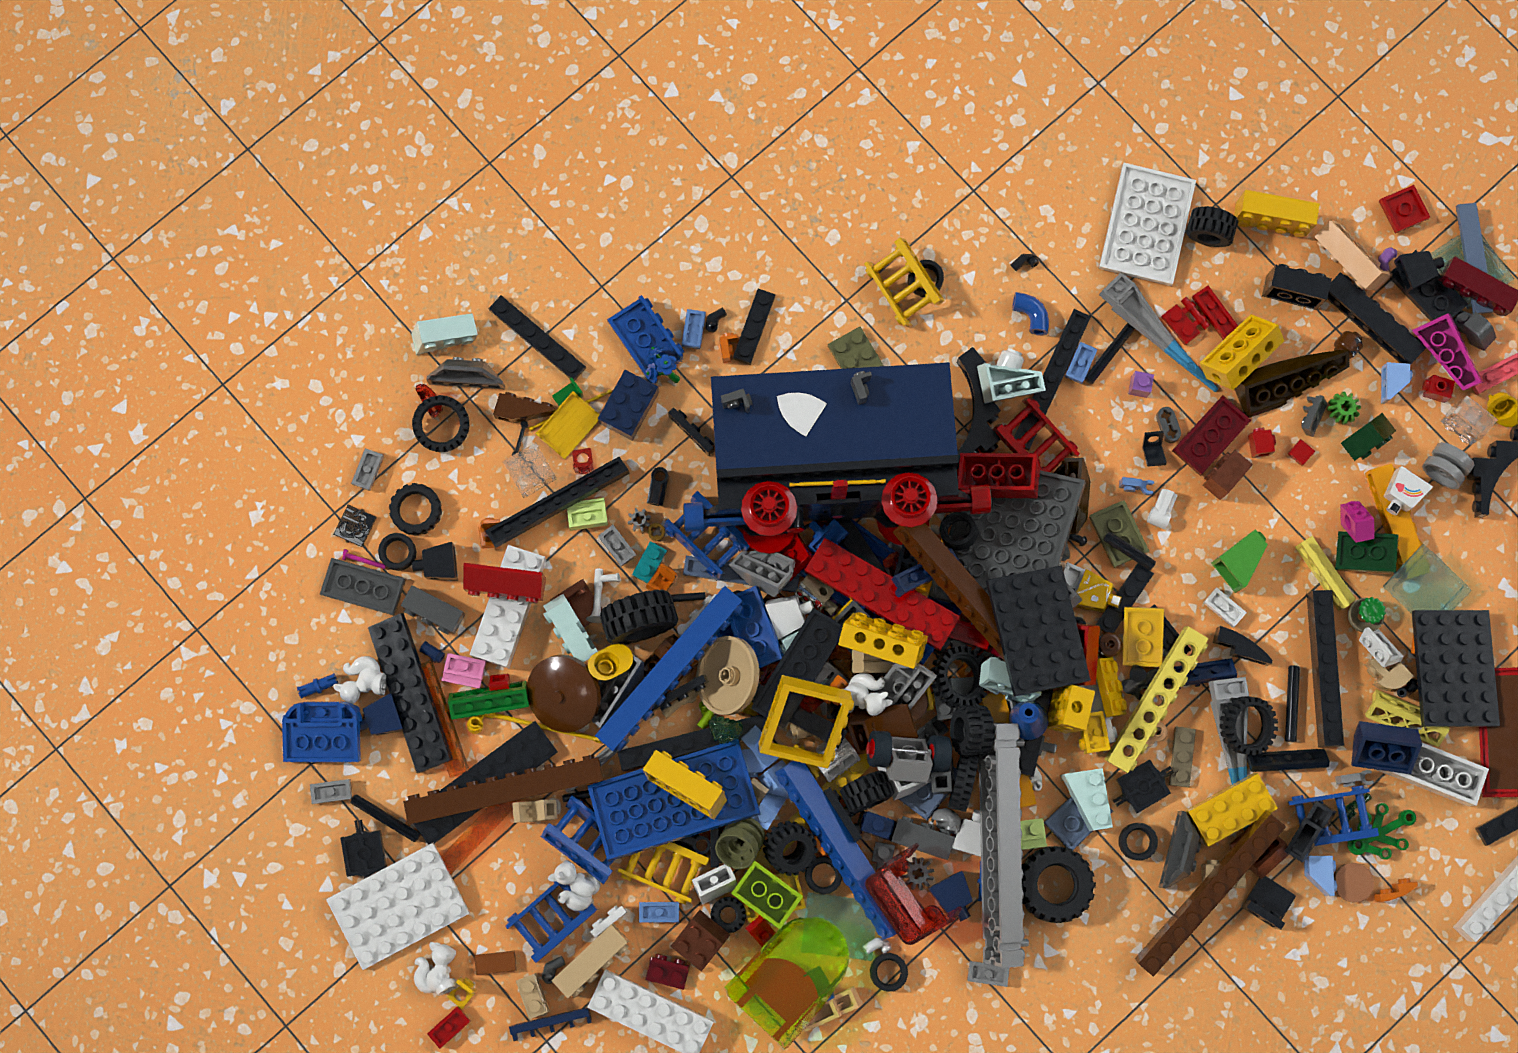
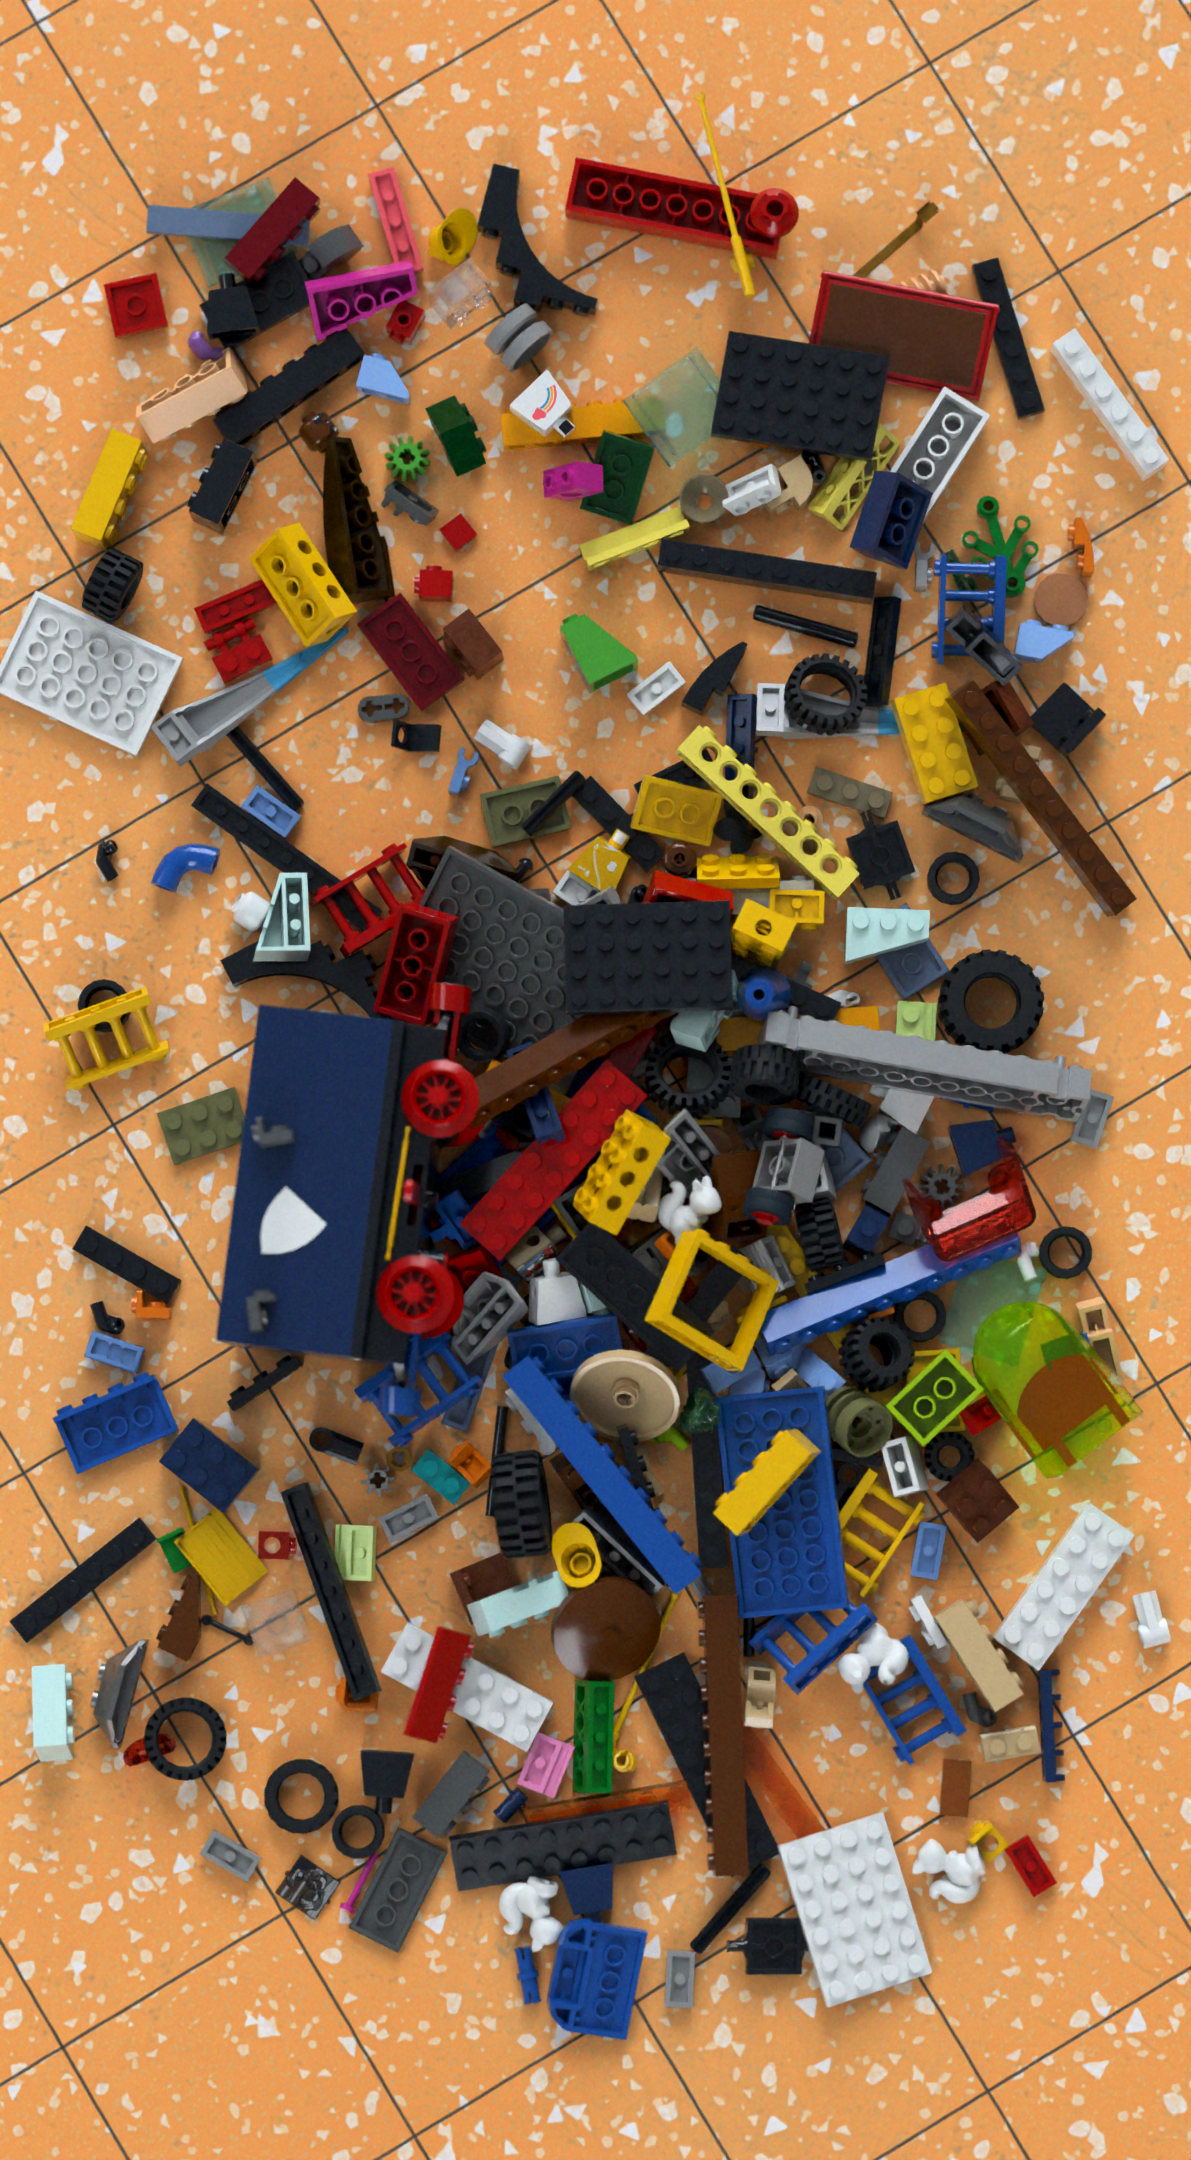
camera: 75 degrees left, 5 degrees up
red tile [489,673,510,691] -> none
white piece [586,568,620,623] -> none
dark red bracket [645,954,690,990] -> none
blue plant [646,345,680,384] -> none
medium lavender brick [1128,371,1154,398] -> none
green piece [1359,597,1386,624] -> none

